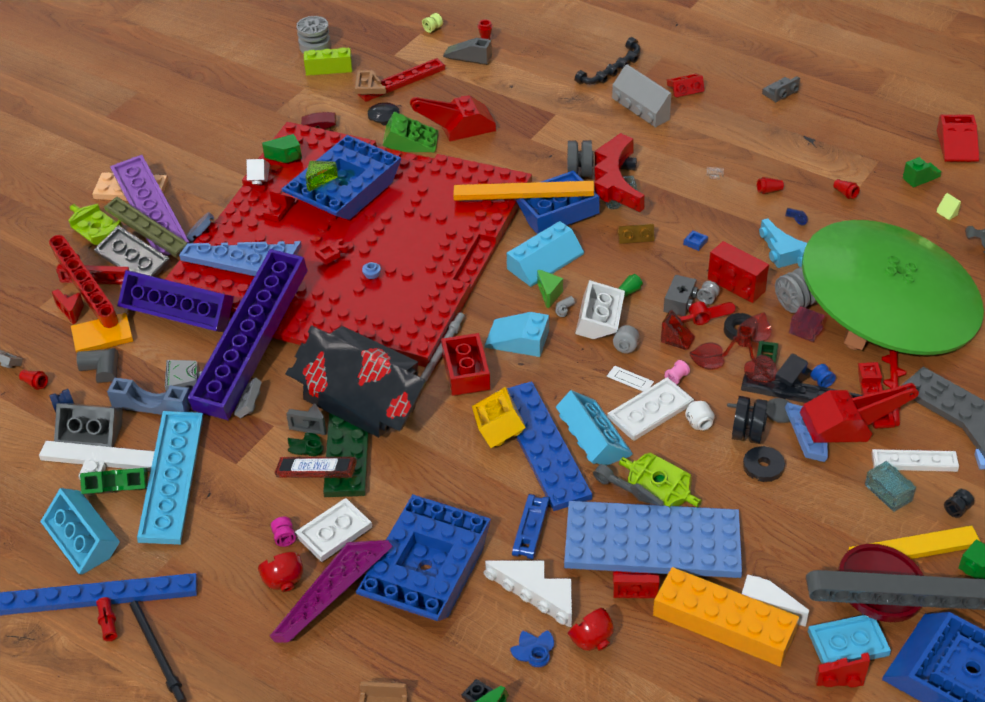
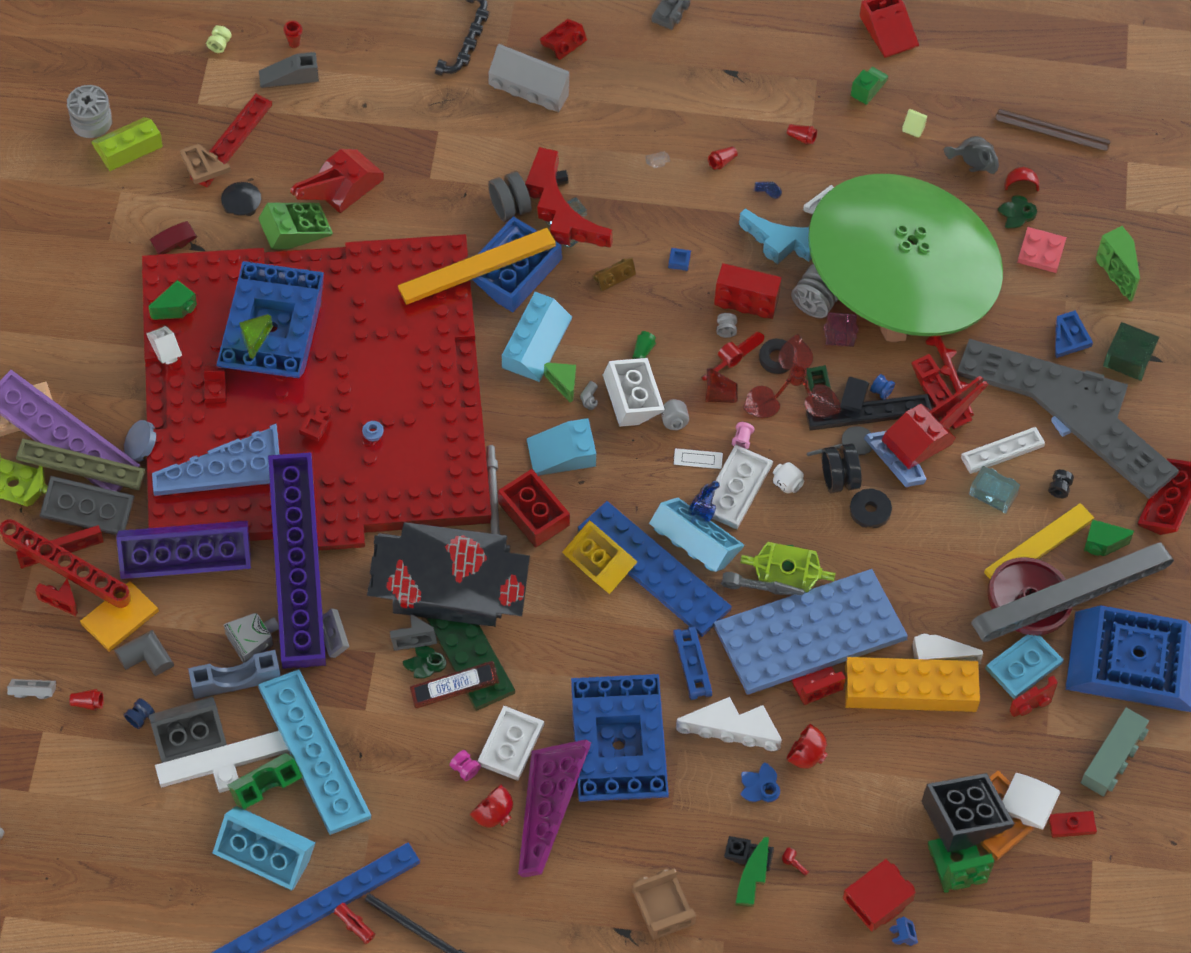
camera: 30 degrees left, 15 degrees up
dark grey brick [663,275,699,316] -> none
none -> clear blue piece [688,481,720,522]

